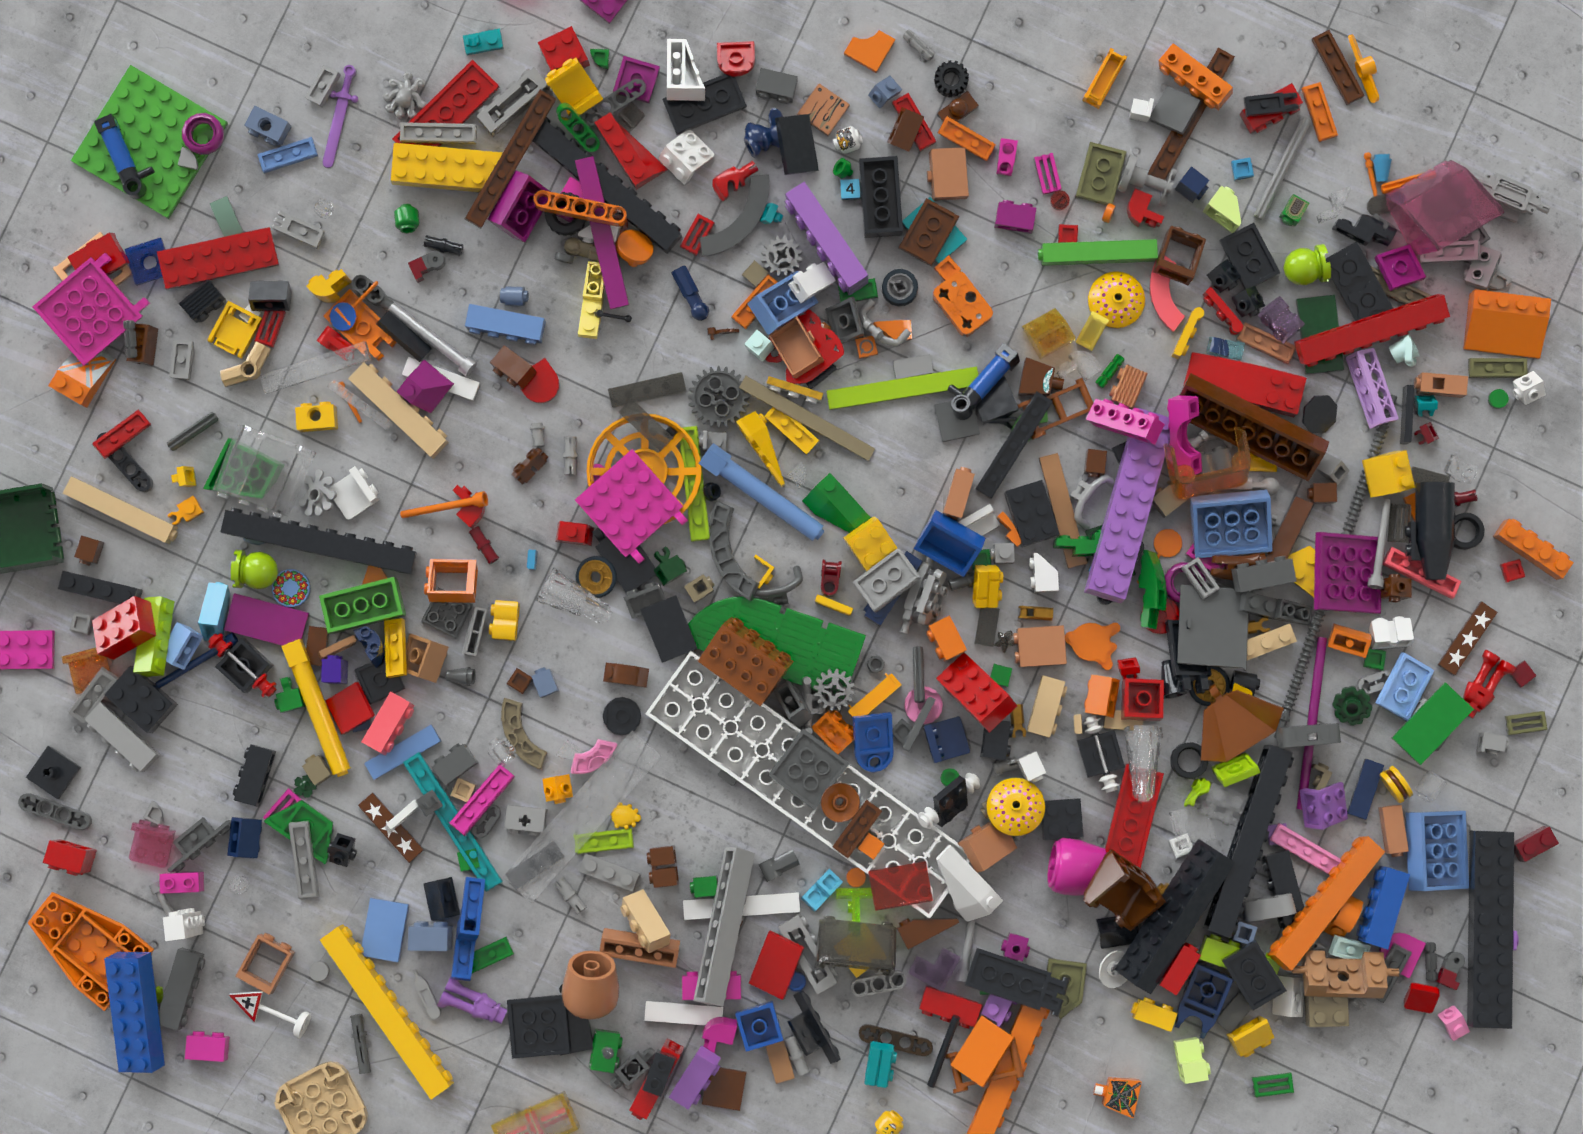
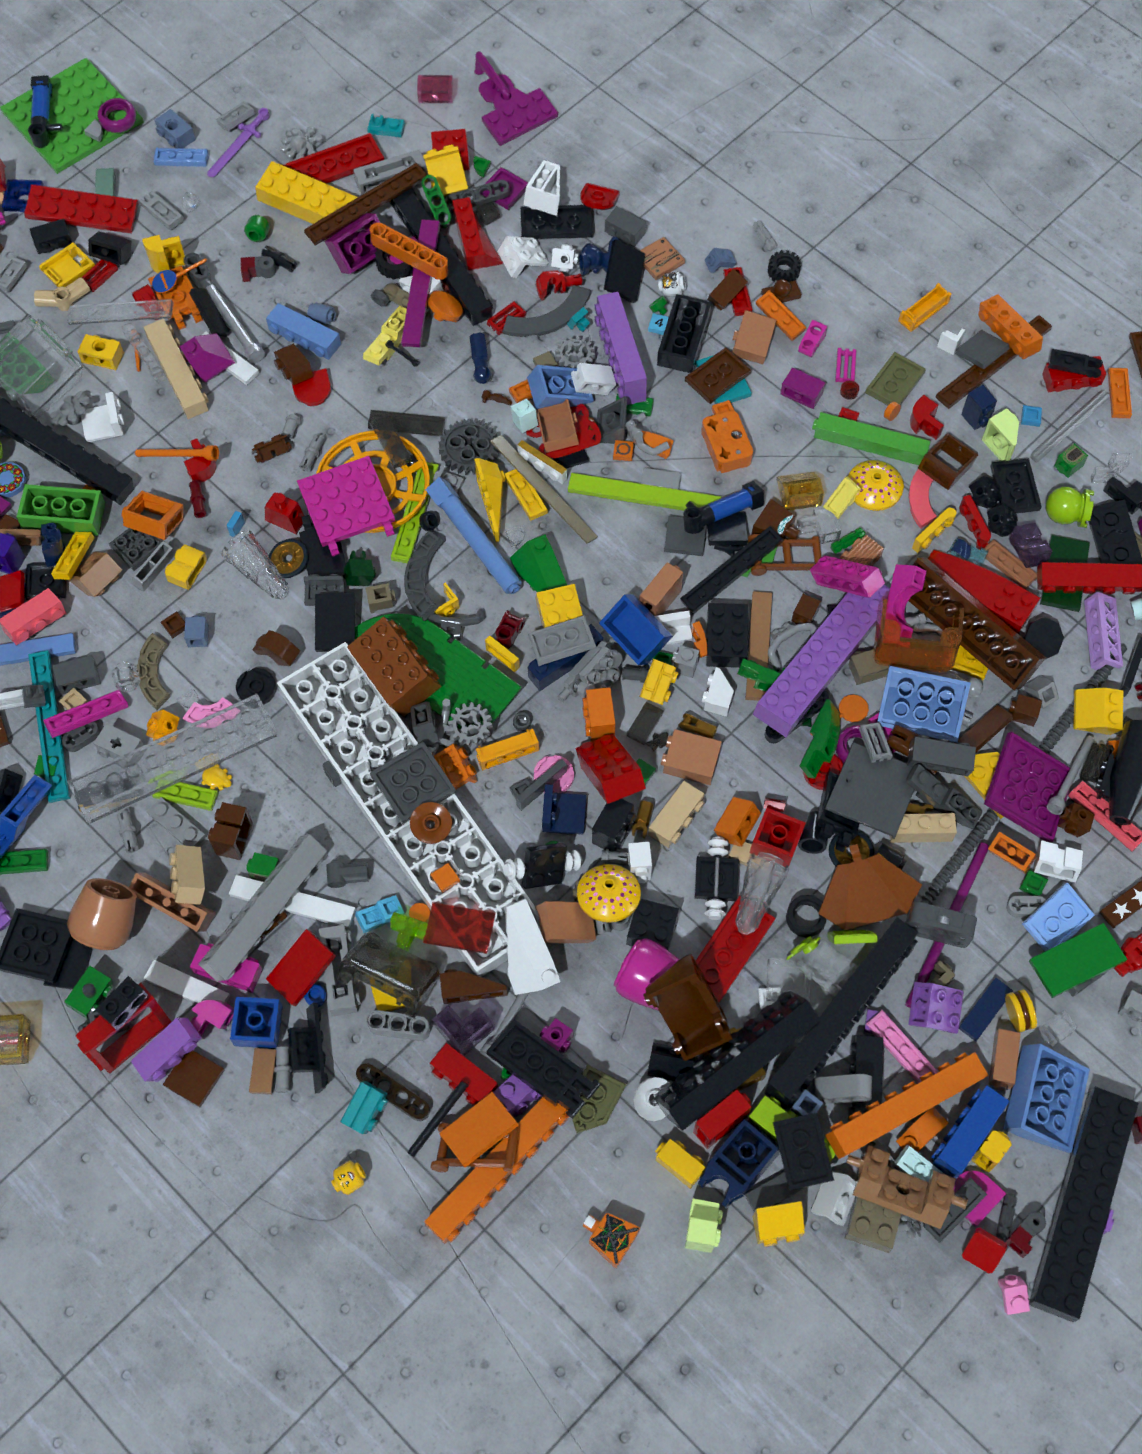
camera: 15 degrees right, 20 degrees down
light grey tile [400,122,477,144] -> none
dark grey cone [446,667,476,686] -> none
reddish brown plate [832,799,882,858] -> none
orange tile [844,30,895,73] -> none
blue tile [853,712,894,772] -> none
wheel [882,269,918,307] -> none
dark grey axle [913,646,925,703] -> none
orange tile [1065,622,1120,670] -> none
tan tile [1073,714,1083,734] -> none
light grey piece [1117,154,1177,206] -> none
green tile [1252,1072,1294,1098] -> none
dark green plant [1332,686,1372,726] -> none
none -> white brick [551,244,579,272]
none -> yellow brick [971,1130,1012,1172]

